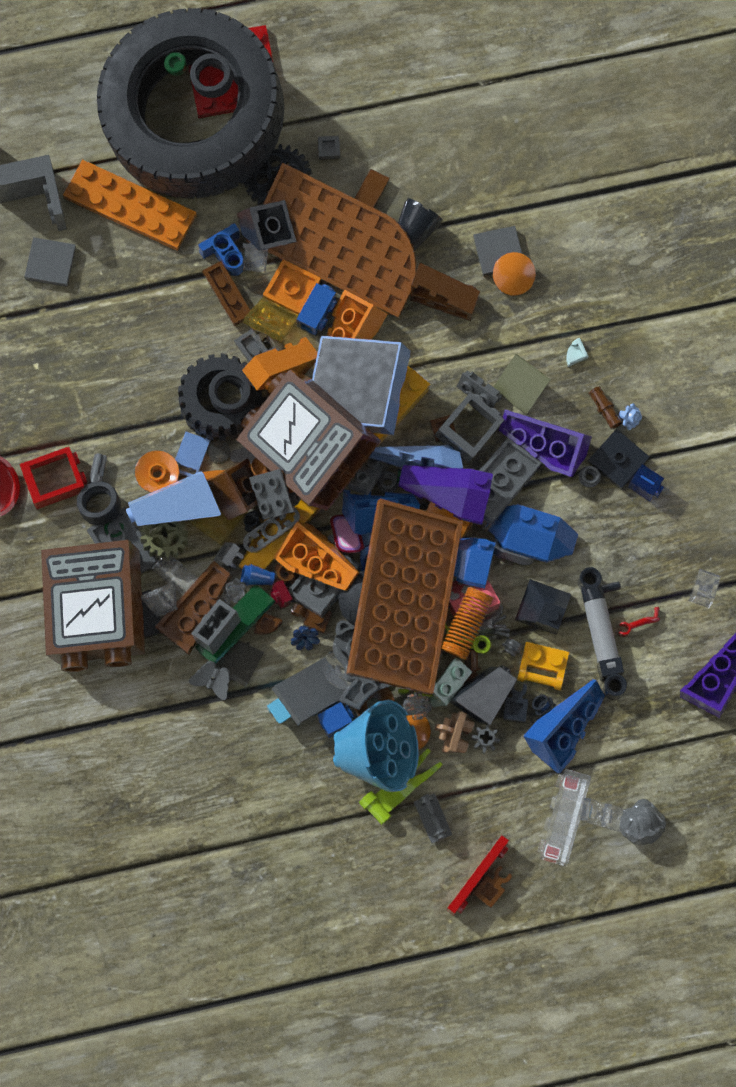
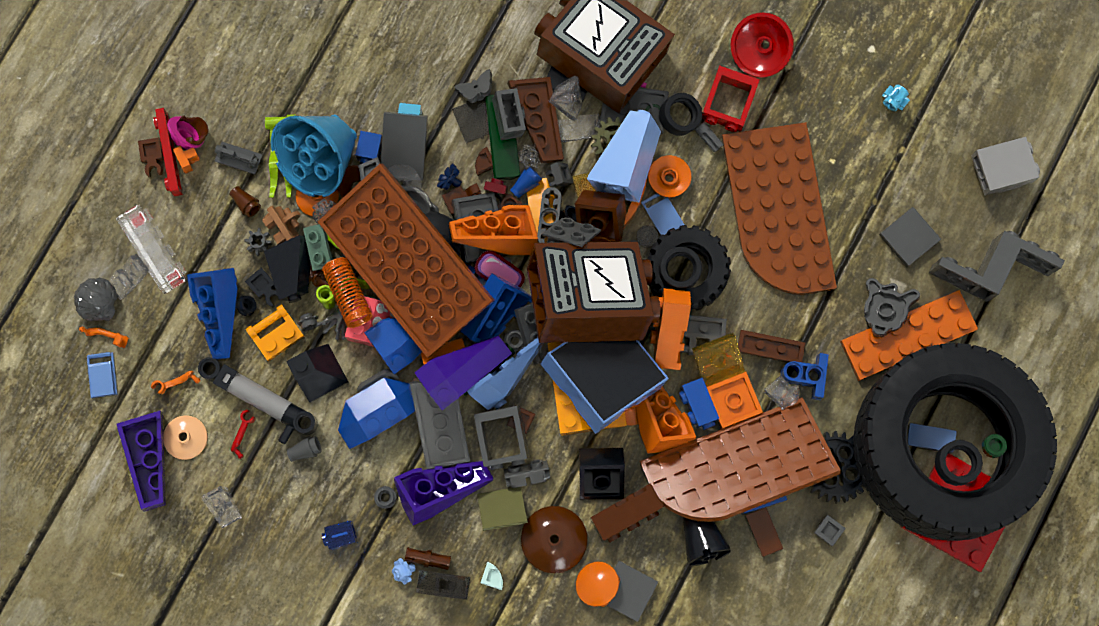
camera: 130 degrees right, 5 degrees up
black slope [237,200,297,251] -> none
black plate [588,429,650,490] -> none
none -> orange piece [79,326,129,348]
none -> medium blue piece [87,352,118,398]
none -> orange piece [151,371,201,394]
none -> light nougat dish [163,416,208,460]
none -> dark pink piece [167,115,209,150]
none -> orange tile [173,146,200,174]
none -> reddish brown cone [229,186,261,217]
none -> dark grey cone [287,436,322,462]
none -> clear smoke slope [416,570,470,600]
none -> reddish brown dish [521,506,587,573]
none -> black slope [579,448,625,500]
none -> dark orange plate [722,122,837,295]
none -> dark grey tile [864,278,920,337]
none -> medium blue slope [907,423,957,453]

